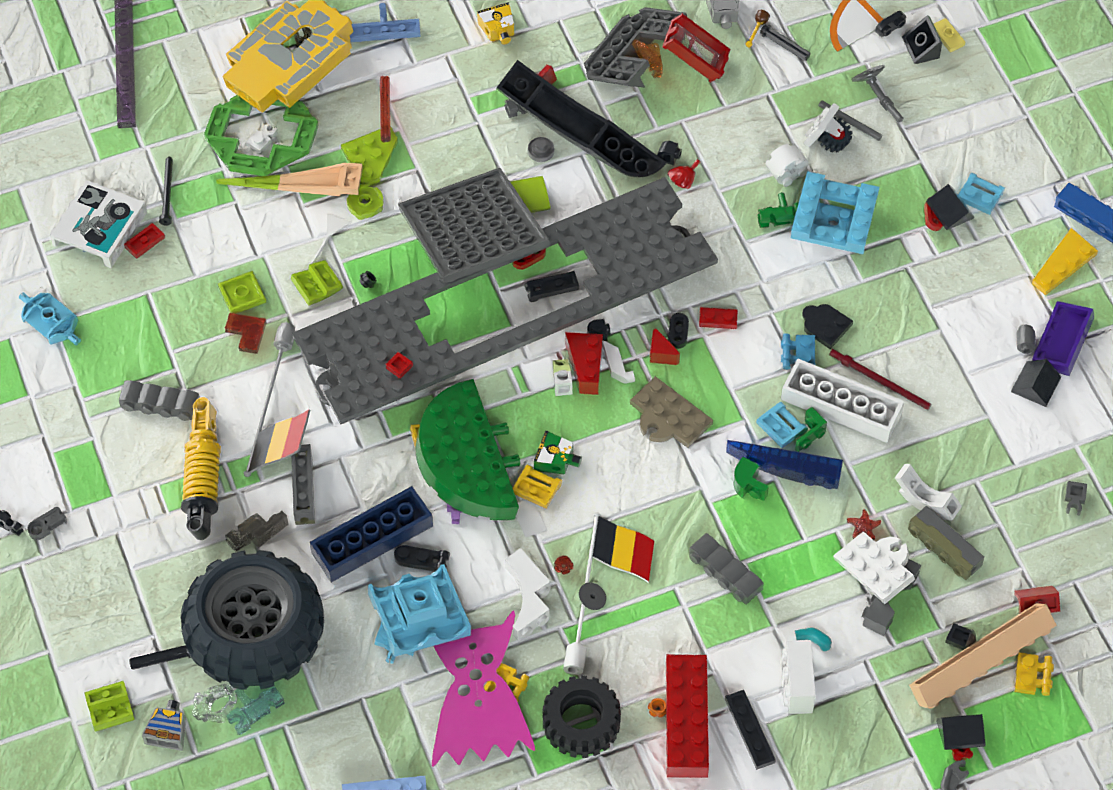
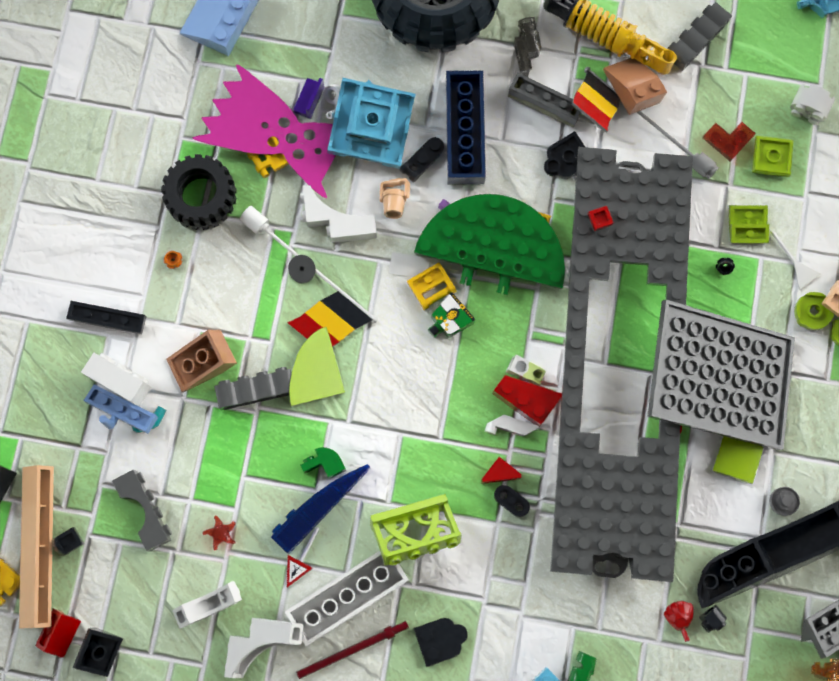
camera: 120 degrees right, 20 degrees up
black plate [524,271,579,302] -> none
clear red plate [554,555,574,575] -> none
black plate [587,319,611,342] -> none
dark tan plate [630,376,713,448] -> none
red brick [666,654,709,778] -> none
red plate [699,307,738,329] -> none
medium azure plate [756,402,808,448] -> none
dark azure plate [781,333,815,370] -> none
green bracket [795,407,827,452] -> none
white plate [833,532,915,604] -> none
piece [908,506,984,580] -> none
none -> black slope [72,627,123,677]
none -> medium blue plate [84,384,158,434]
none -> nougat slope [166,330,237,392]
none -> white arch [224,618,303,678]
none -> piece [287,527,319,588]
none -> lime sticker [289,327,345,406]
none -> dark purple panel [293,78,325,119]
none -> white plate [324,84,340,119]
none -> lime fence [370,494,462,566]
none -> light nougat piece [379,178,410,219]
none -> black plate [544,131,585,179]
none -> nougat slope [603,58,667,115]
none -> white brick [790,84,835,125]

